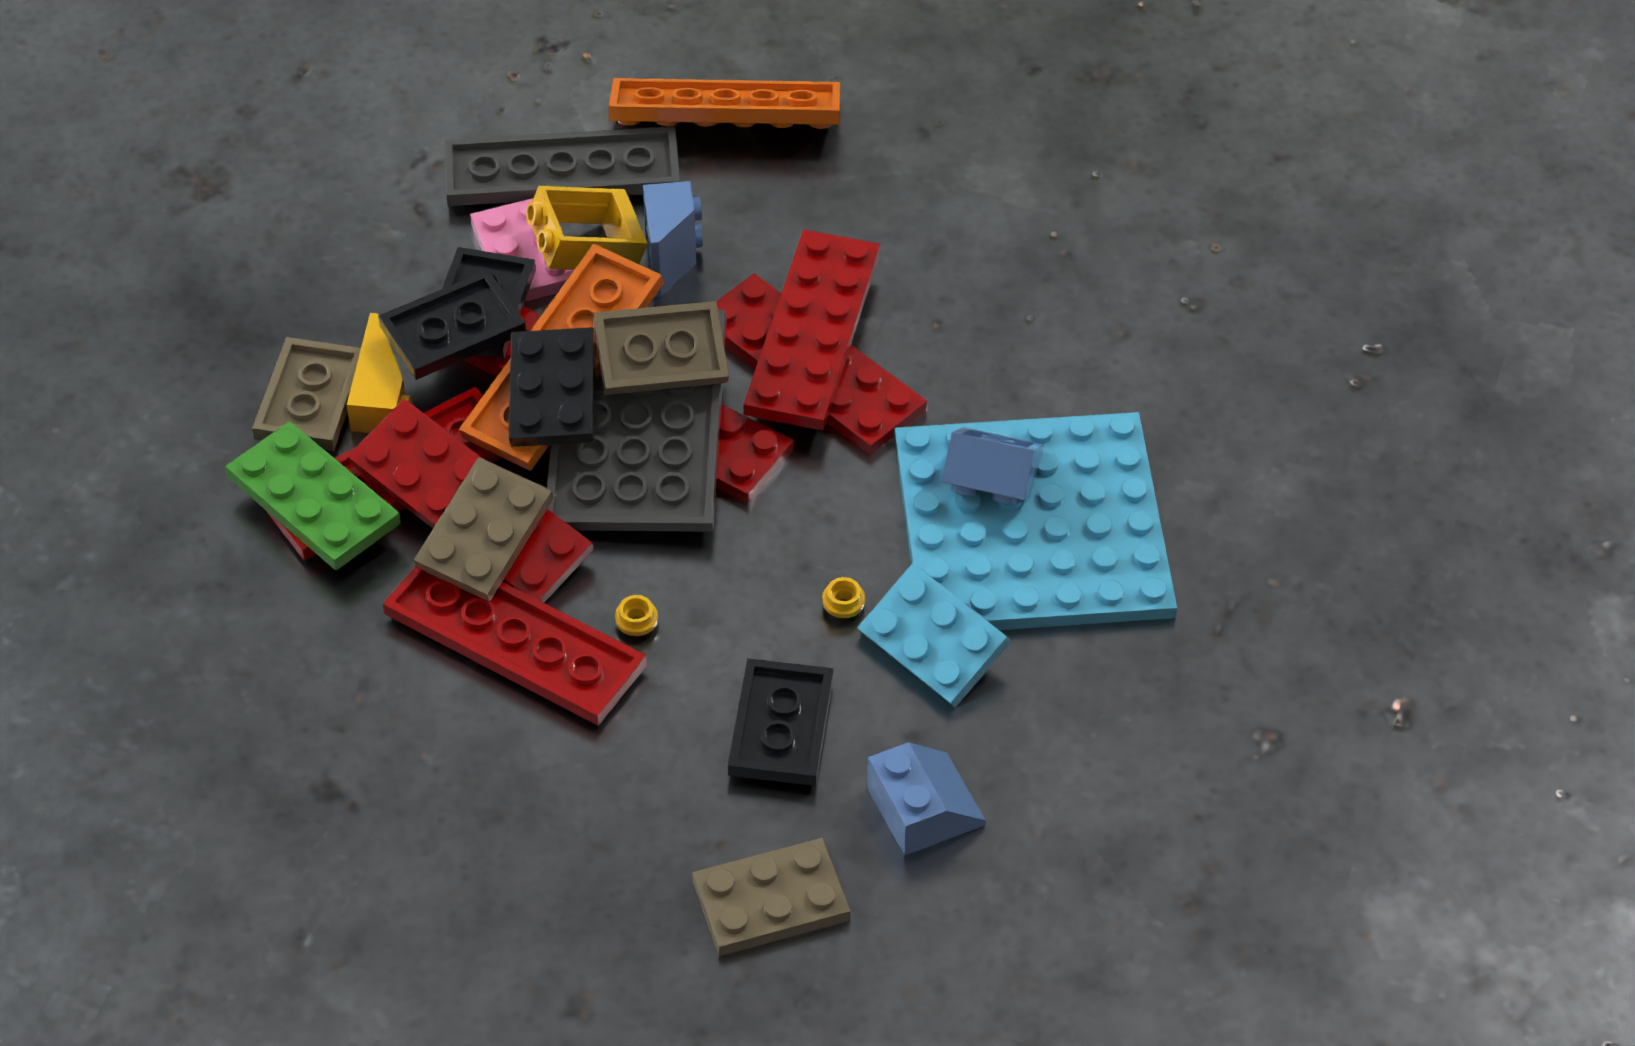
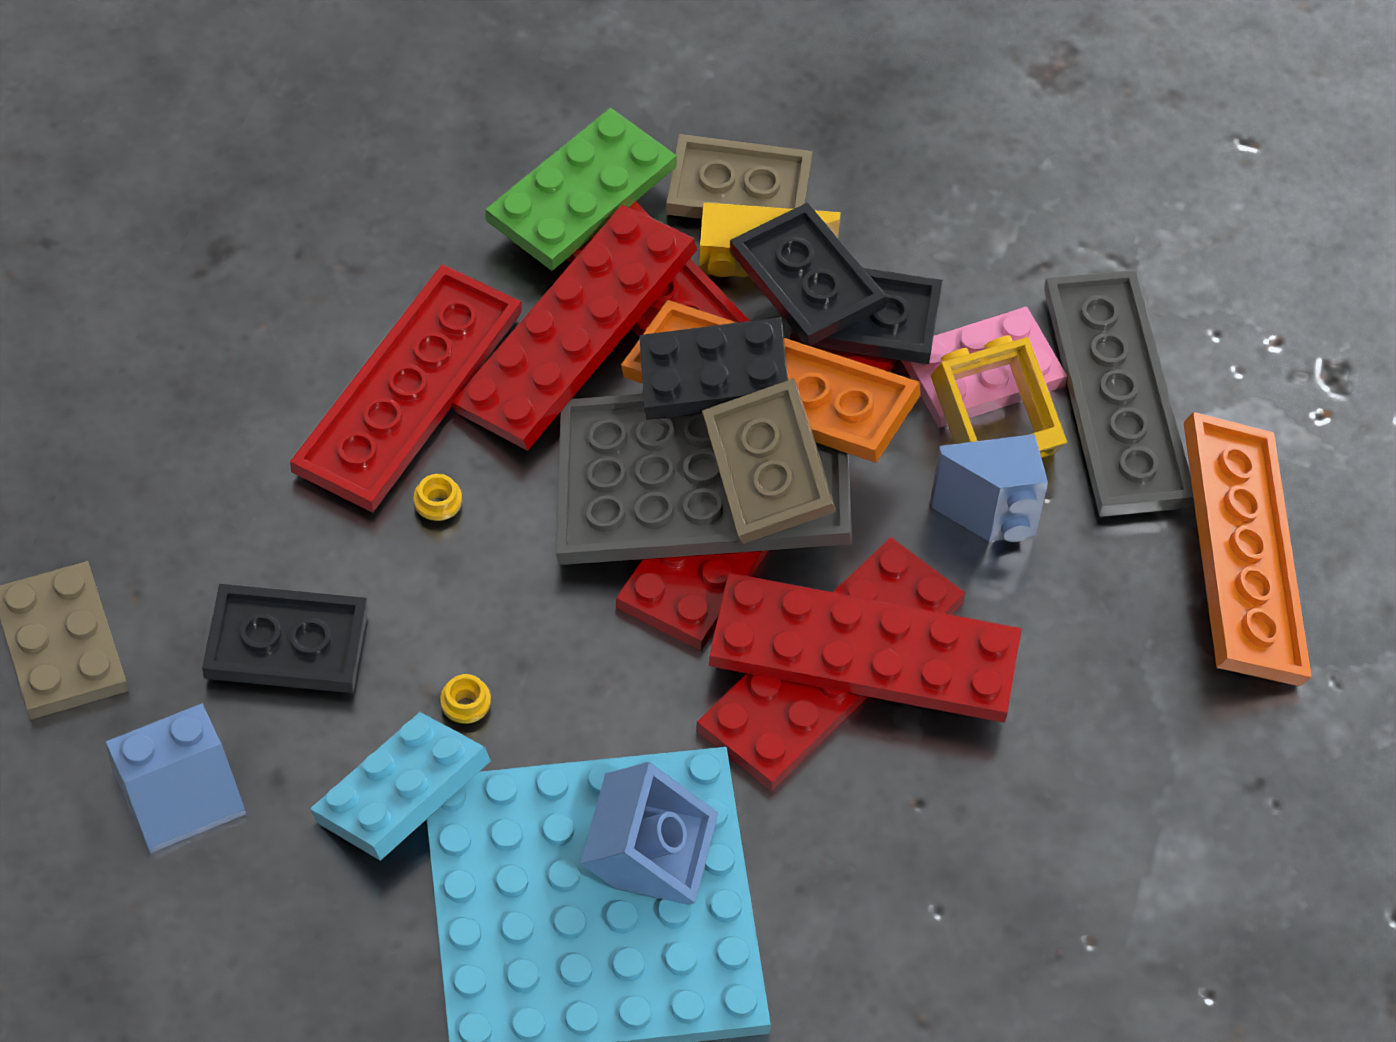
camera: 85 degrees right, 5 degrees up
dark tan plate [414,457,554,602] -> none

